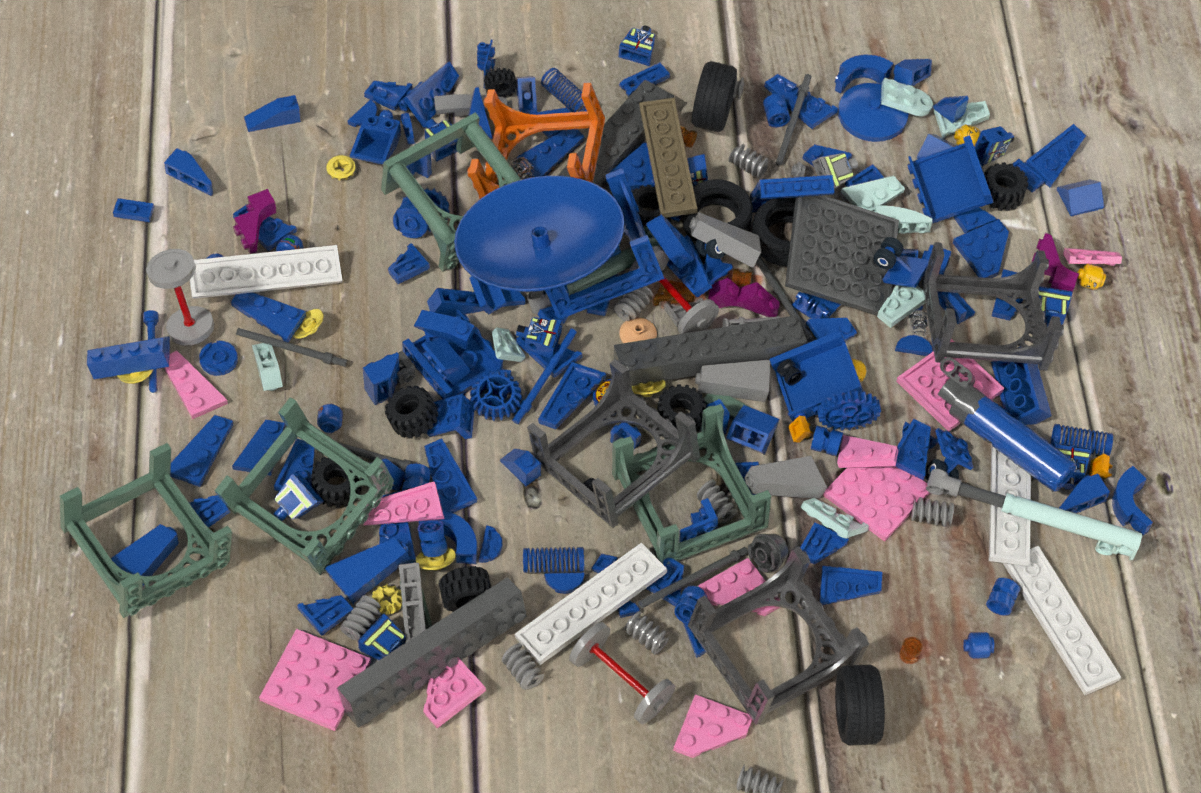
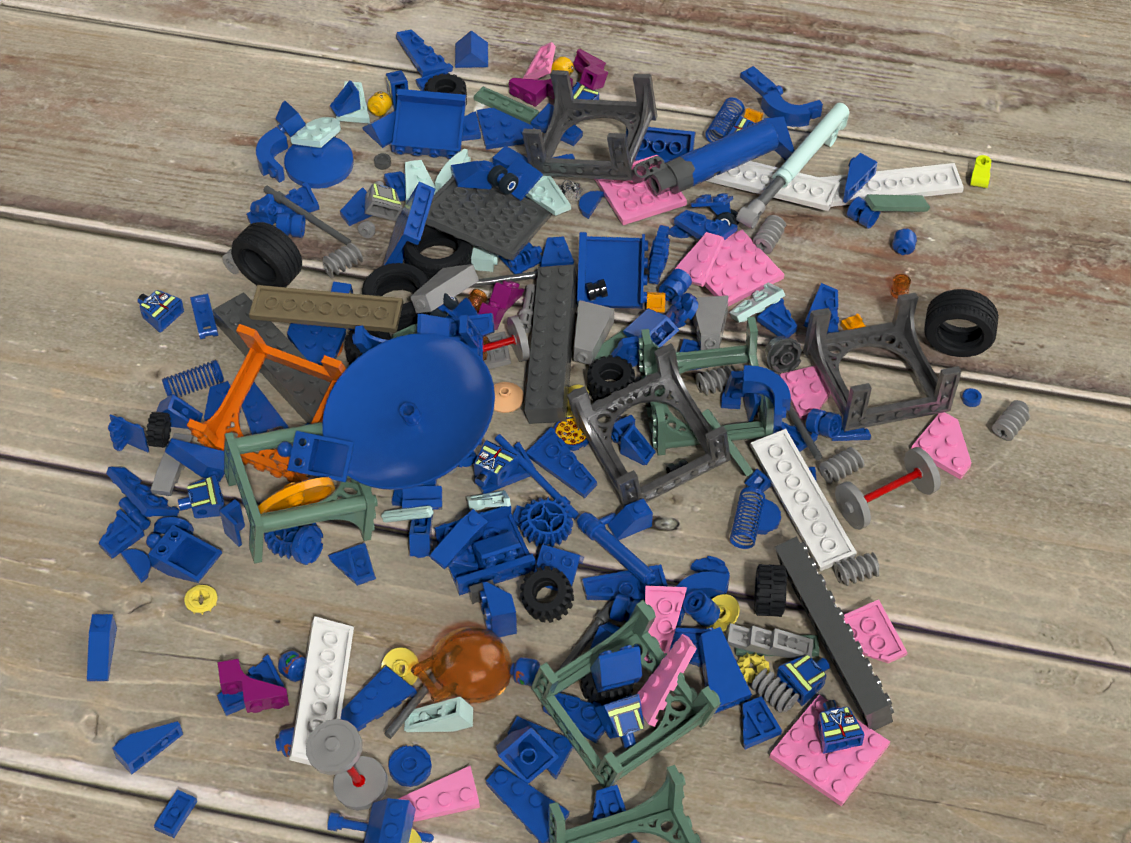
camera: 70 degrees left, 5 degrees down
none -> blue rock [250,194,285,225]
none -> light orange dish [258,477,335,514]
none -> blue slope [277,431,355,482]
none -> dark grey tile [374,153,391,170]
none -> light aqua axle [381,506,434,523]
none -> clear orange windscreen [411,626,512,704]
none -> blue slope [451,160,494,189]
none -> sand green tile [474,86,539,125]
none -> blue slope [496,726,559,784]
none -> magenta arch [573,49,608,90]
none -> blue cylinder [577,512,656,586]
none -> blue slope [590,645,642,693]
none -> blue slope [620,424,656,465]
none -> bright pink wing [637,634,697,727]
none -> blue plate [666,293,699,328]
none -> sand green tile [702,409,753,477]
none -> blue plate [740,66,783,96]
none -> blue arch [743,365,791,426]
none -> torso [818,700,865,754]
none -> light orange tile [840,313,866,331]
none -> blue slope [843,153,878,203]
none -> sand green tile [865,194,930,212]
none -> blue tile [962,388,982,407]
none -> neon yellow piece [970,155,991,188]

